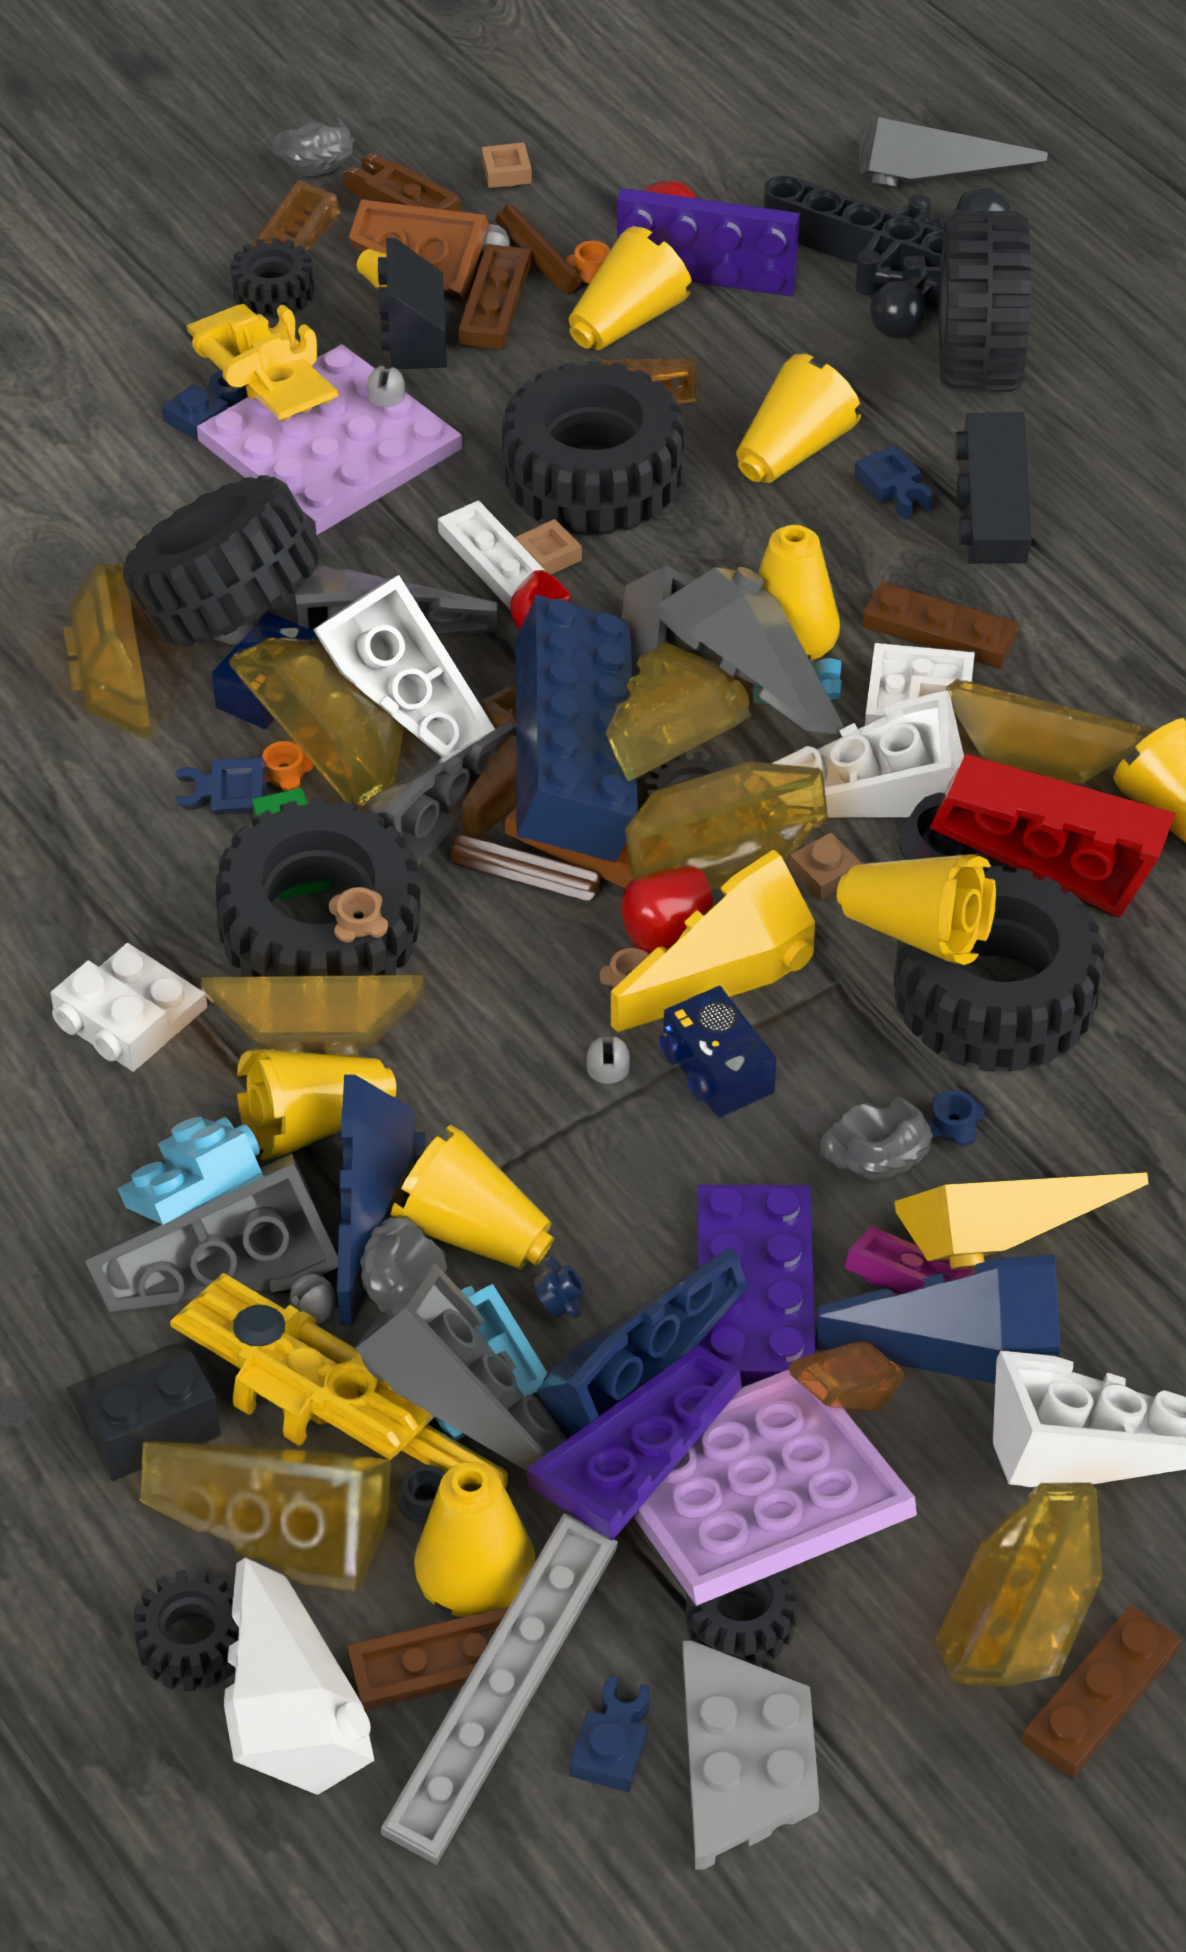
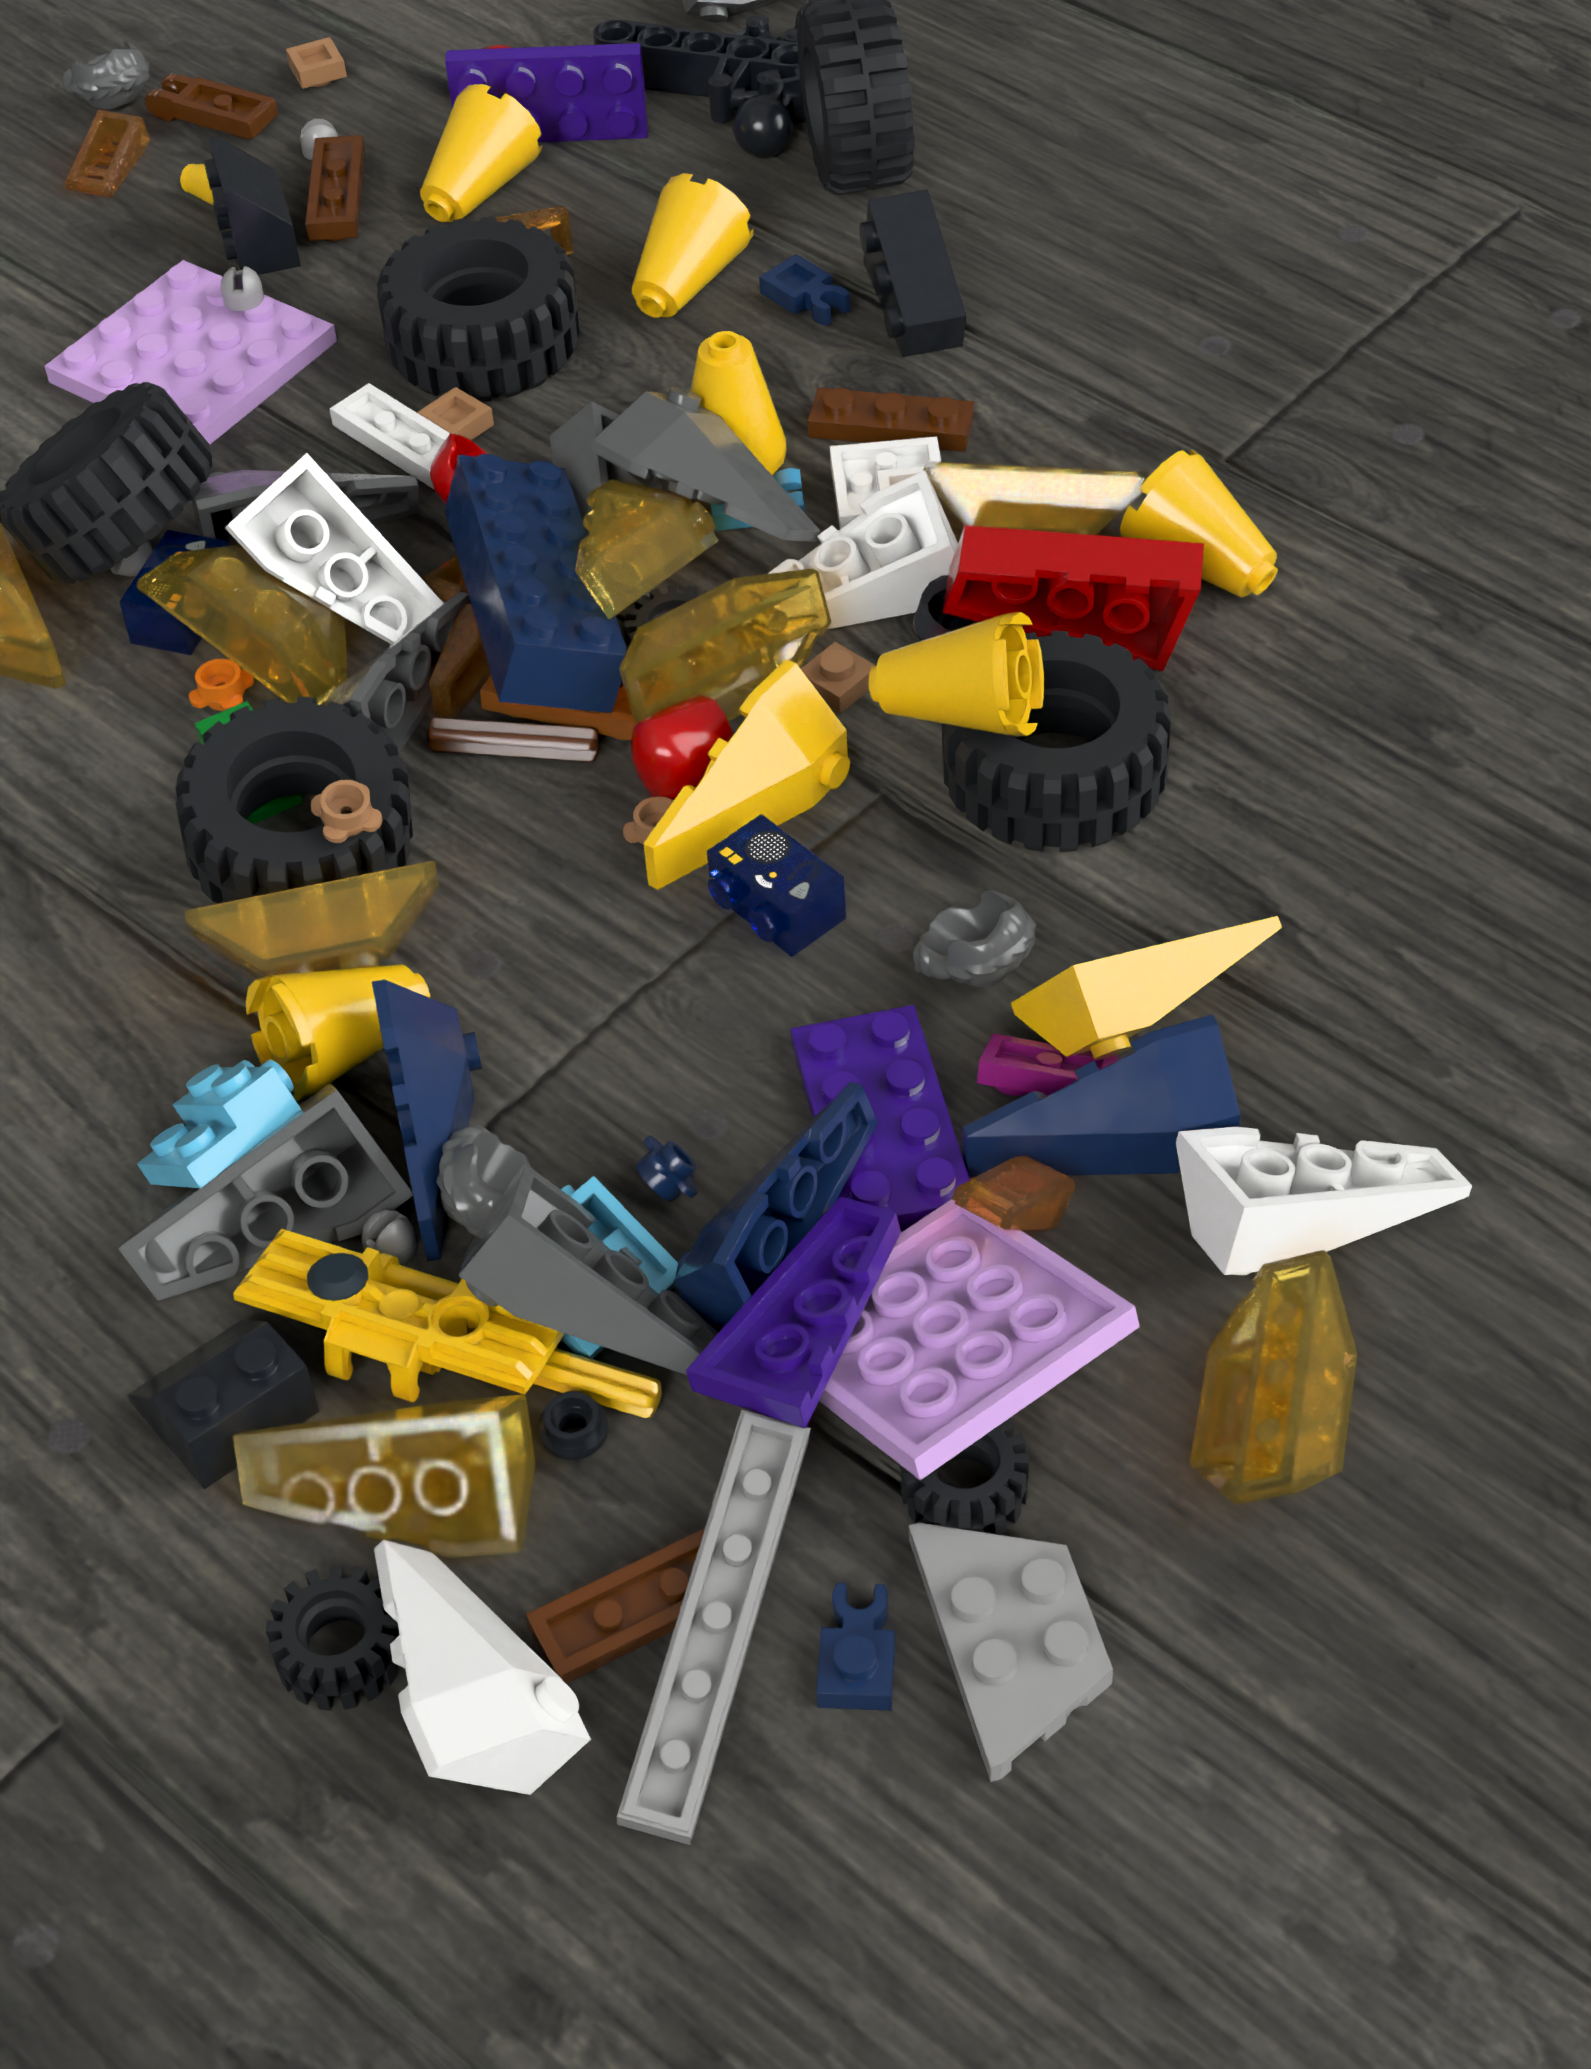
camera: 10 degrees left, 0 degrees up
white plate [51,943,207,1072] -> none
dark blue plate [162,370,246,440] -> none
dark blue plate [176,757,267,815] -> none
yellow piece [186,304,339,422] -> none
black tyre [230,238,314,318] -> none
dark orange wing [349,199,490,302] -> none
yellow cone [391,1125,554,1270] -> none
yellow cone [414,1462,535,1618] -> none
reddish brown axle [496,205,582,295] -> none
orange plate [566,241,610,283] -> none
light grey hinge [586,1036,630,1084] -> none
dark blue plate [925,1090,985,1146] -> none
reddish brown plate [1022,1604,1182,1779] -> none

